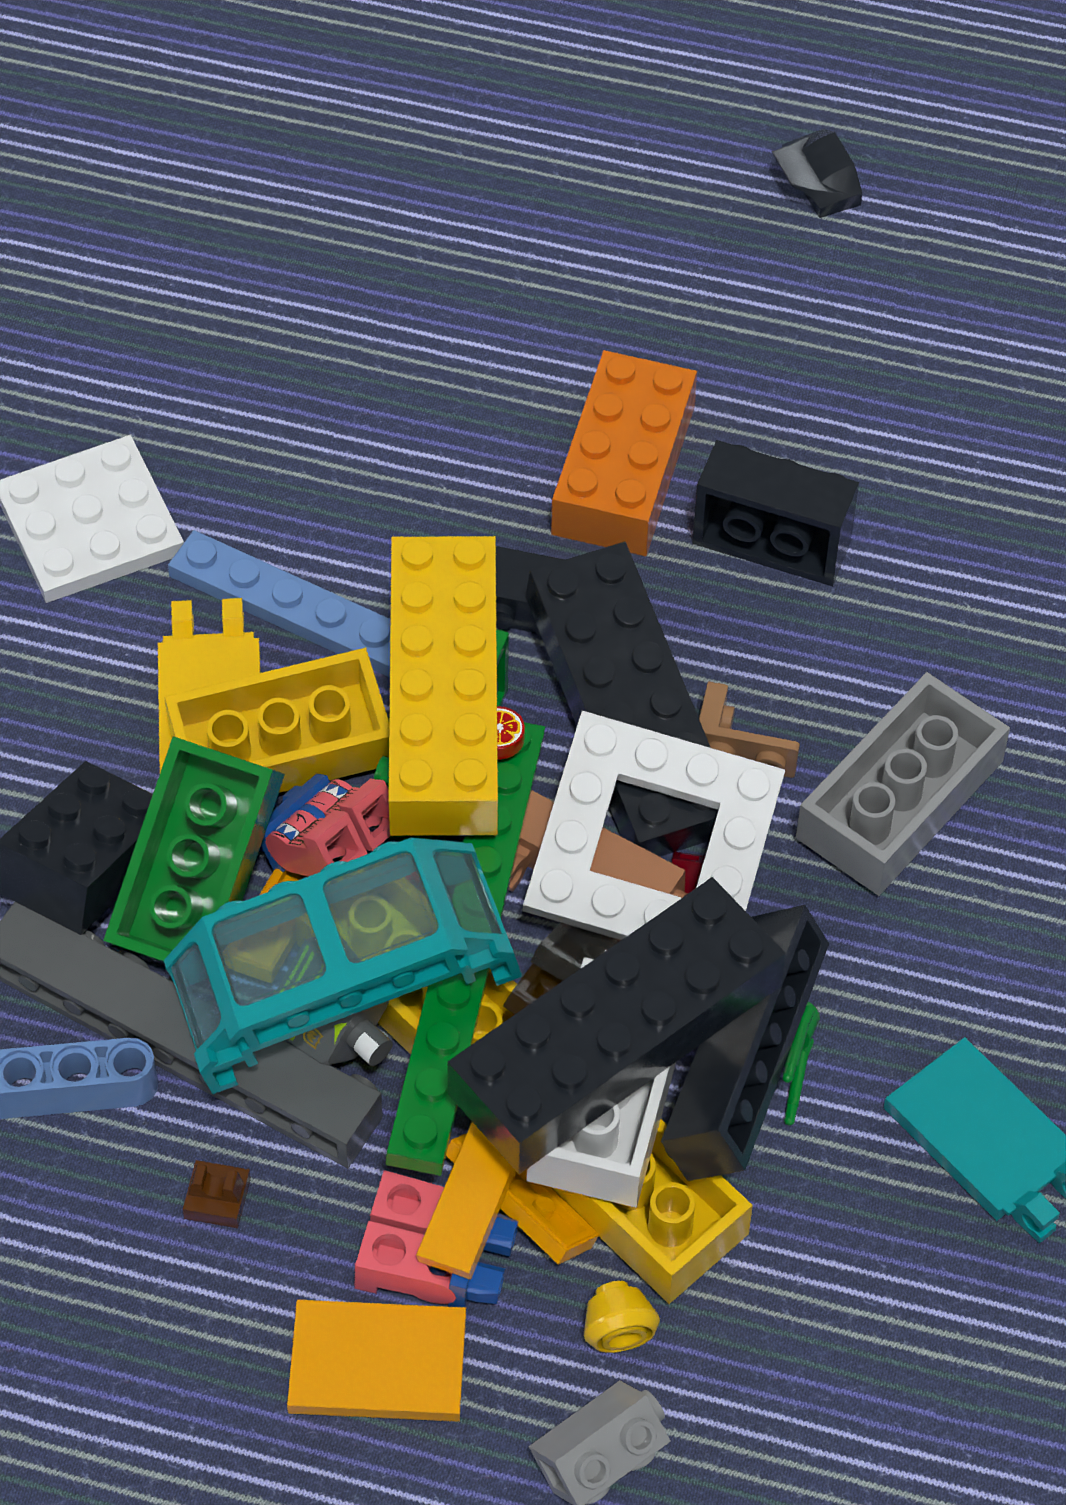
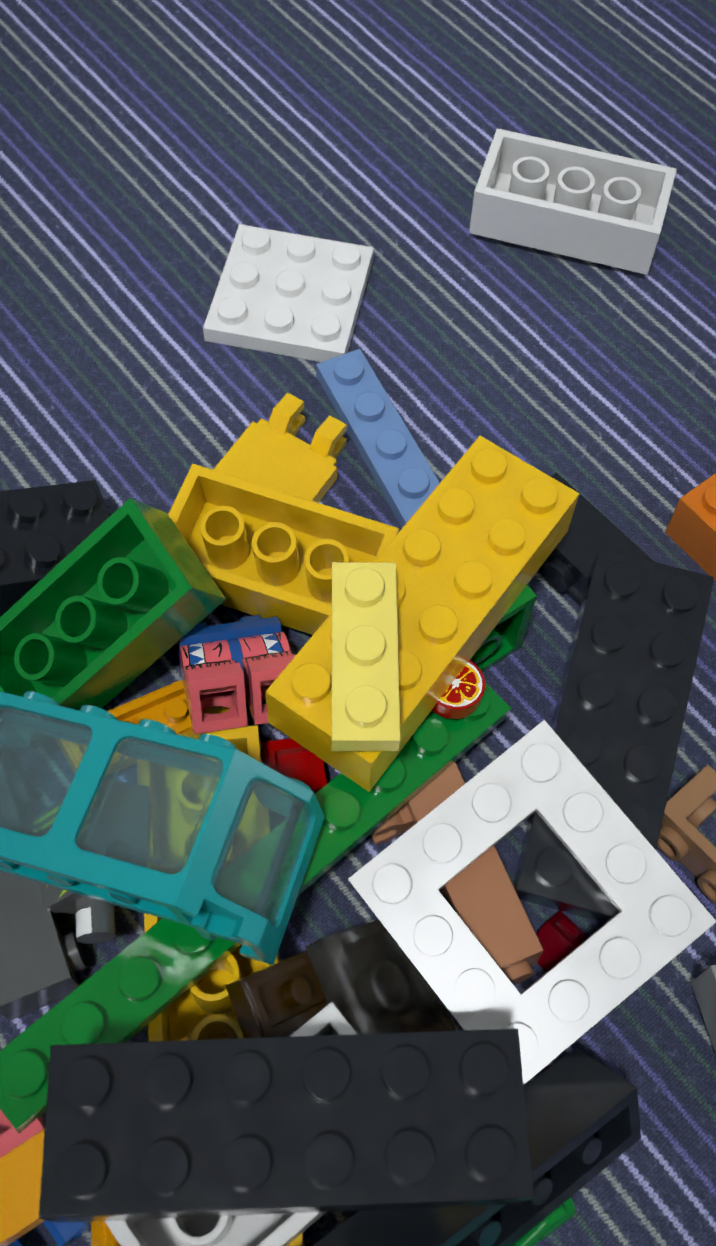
camera: 35 degrees right, 5 degrees up
none -> light yellow plate [332,562,400,751]
none -> white brick [469,128,677,275]

